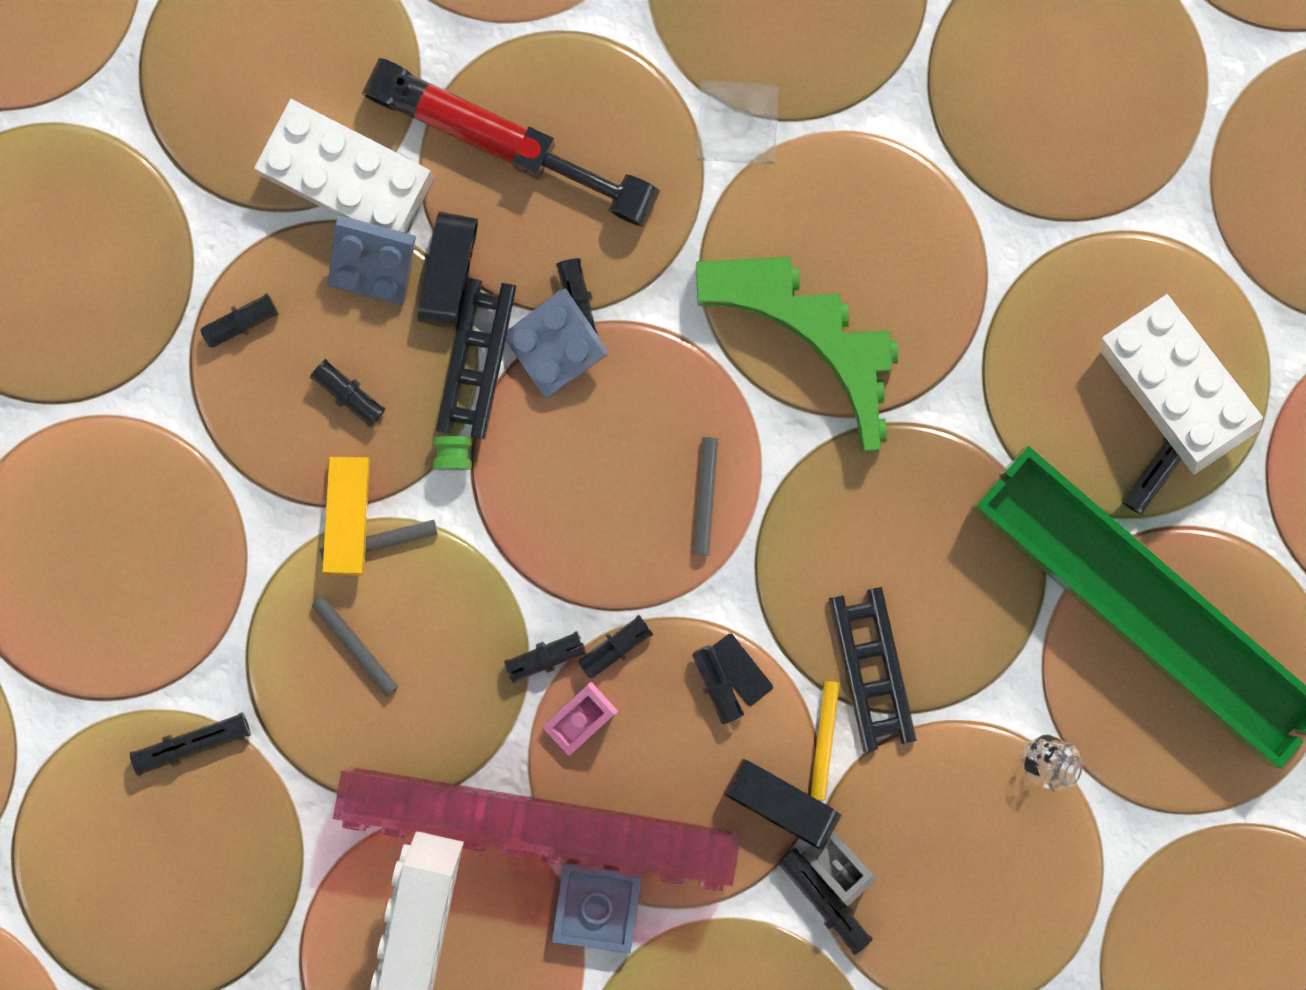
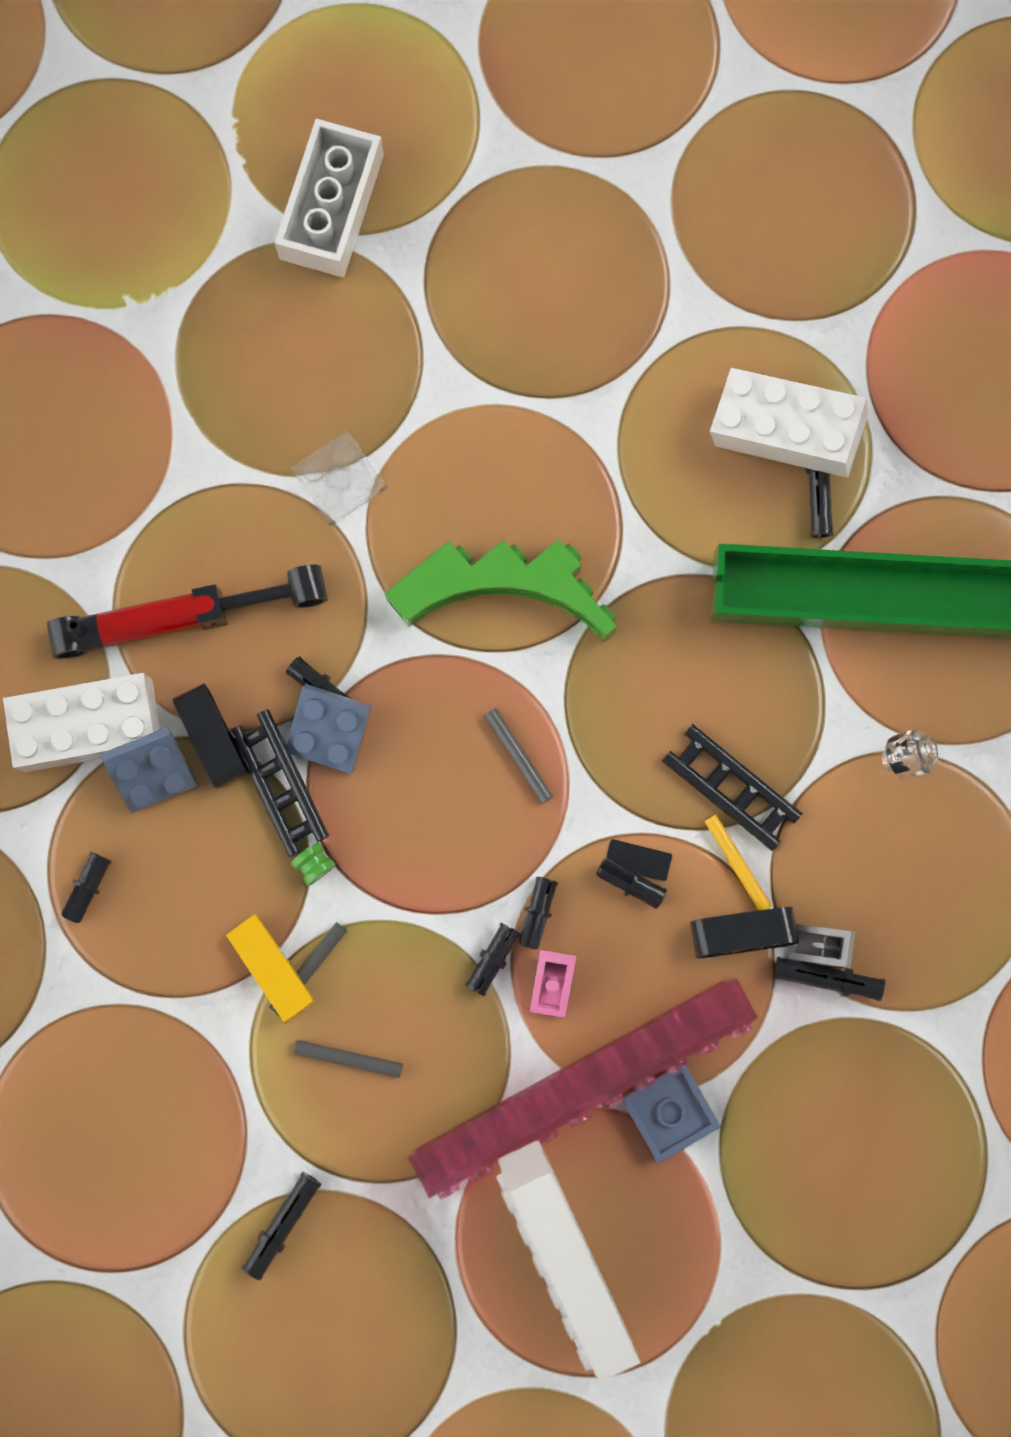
camera: 35 degrees left, 5 degrees down
black pin [309,358,386,428] -> none

